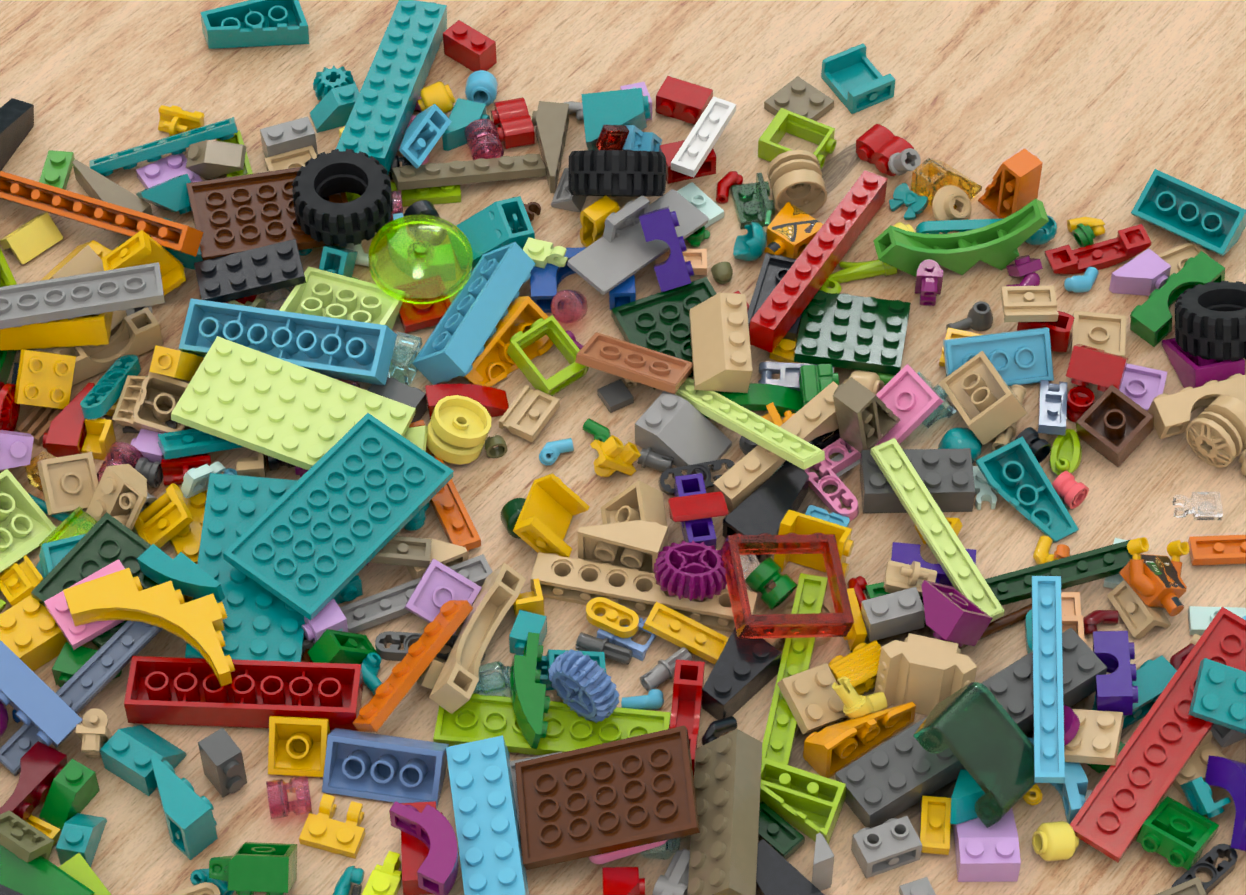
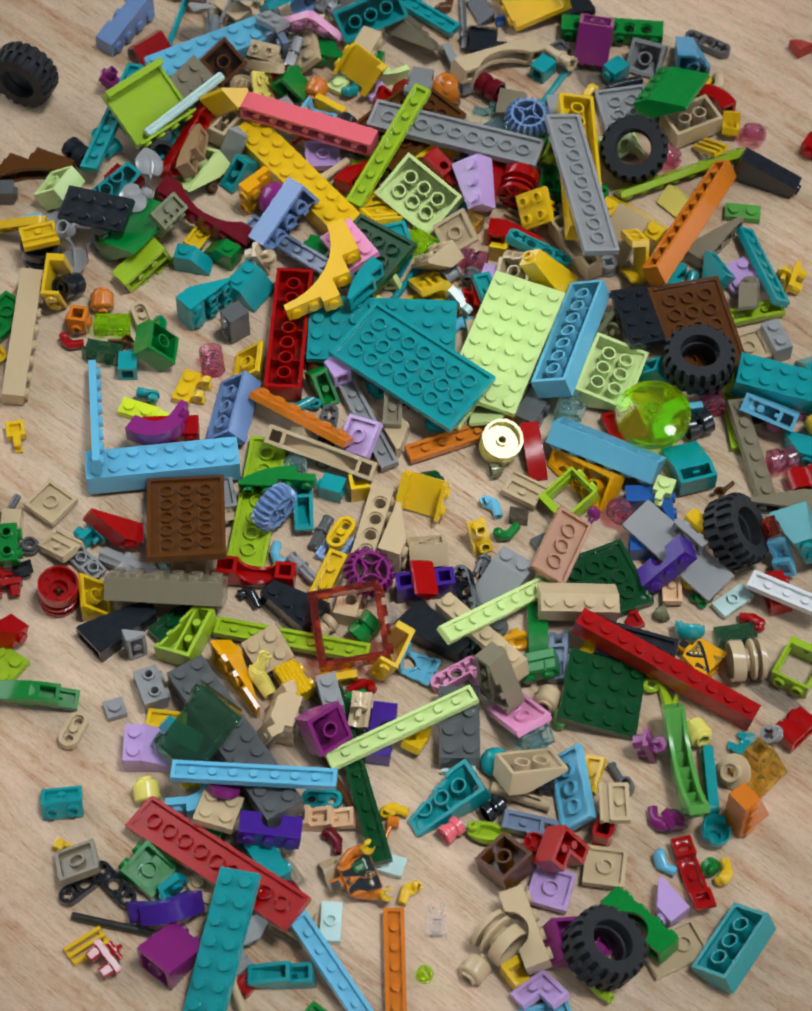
camera: 90 degrees right, 5 degrees up
none -> yellow arm [397,880,423,907]
none -> clear smoke slope [508,506,529,526]

